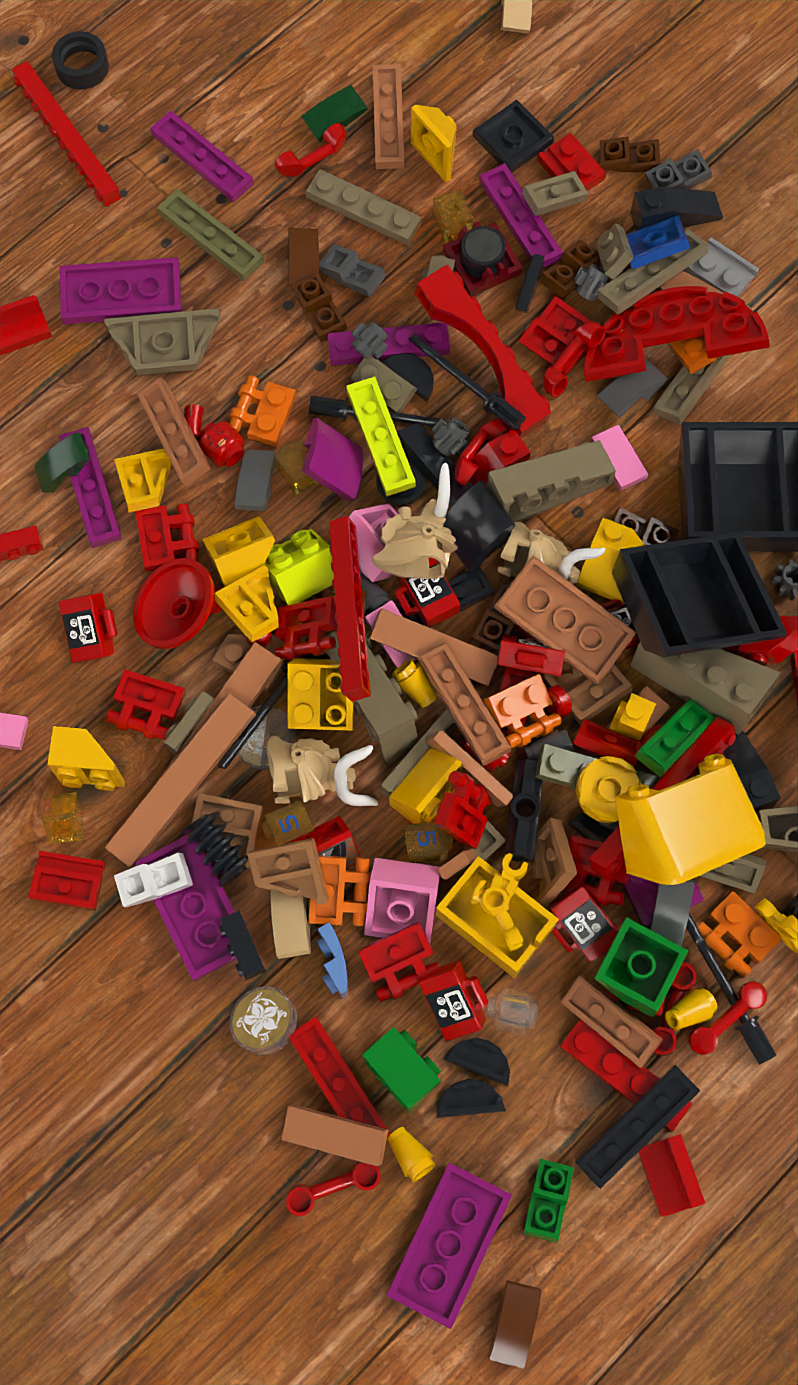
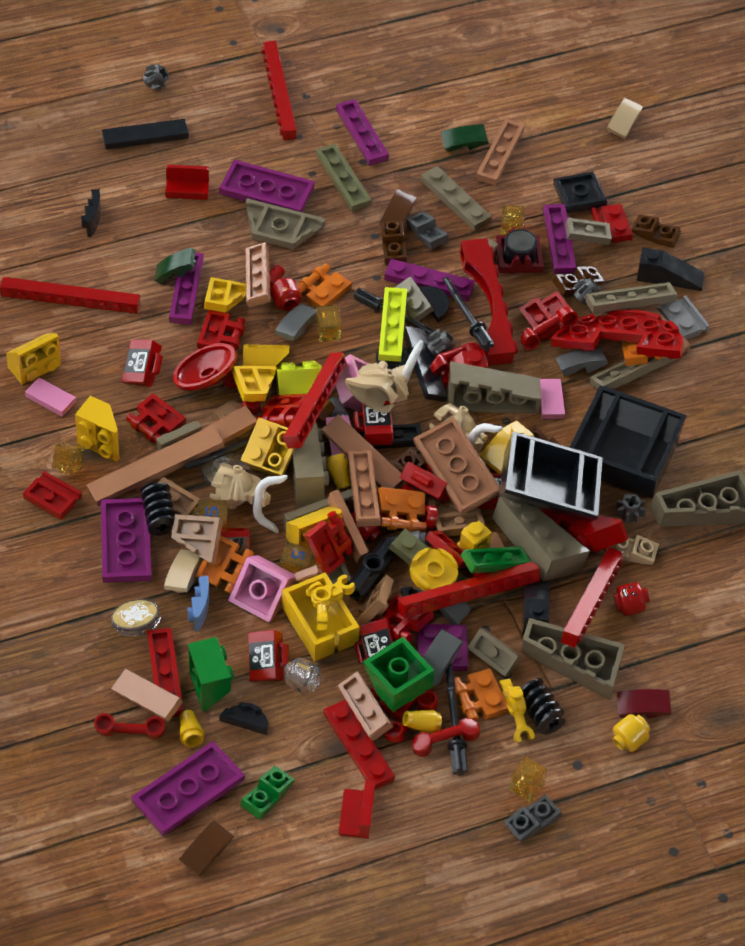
camera: 20 degrees right, 20 degrees down
black tyre [52,31,109,90] -> none
white slope [114,853,193,908] -> none
black piece [218,911,266,980] -> none
red bar [274,123,347,177] -> none
magenta slope [301,418,363,501] -> none
dark grey gear [351,321,388,360] -> none
red plate [357,921,439,1003] -> none
yellow slope [411,105,457,182] -> none
black slope [443,481,516,571] -> none
black tile [444,1038,510,1087] -> none
black tile [515,254,545,314] -> none
black tile [575,1064,700,1189] -> none
dark tan plate [596,223,634,280] -> none
yellow windscreen [615,754,766,885] -> none
blue tile [626,215,690,270] -> none
dark grey slope [645,149,712,189] -> none

